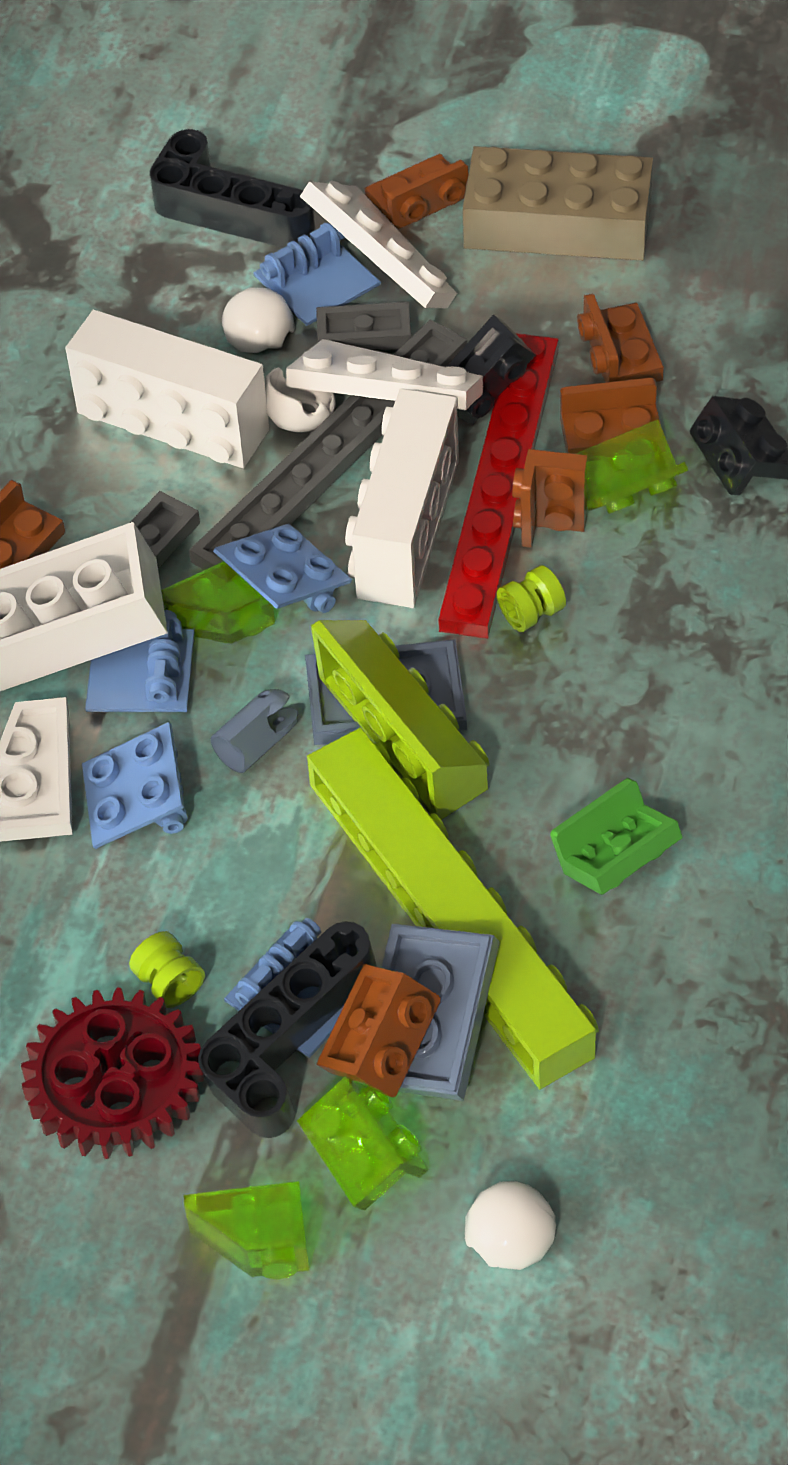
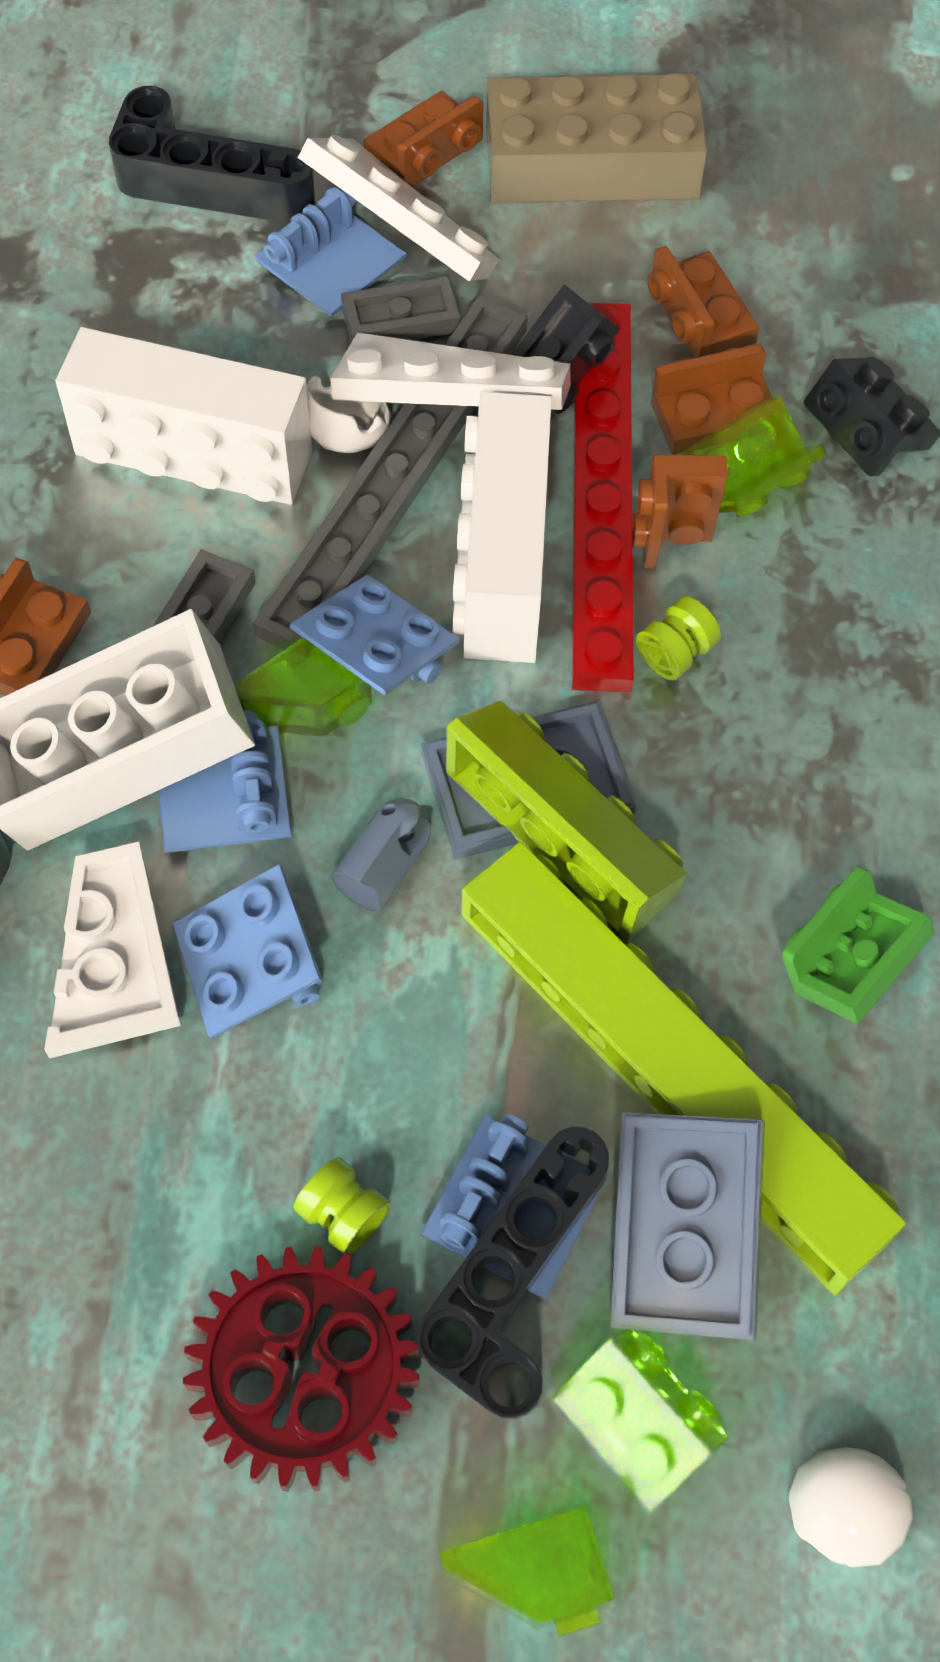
camera: 15 degrees left, 10 degrees up
white hair [222,287,295,353] -> none
dark orange bracket [316,964,441,1097] -> none

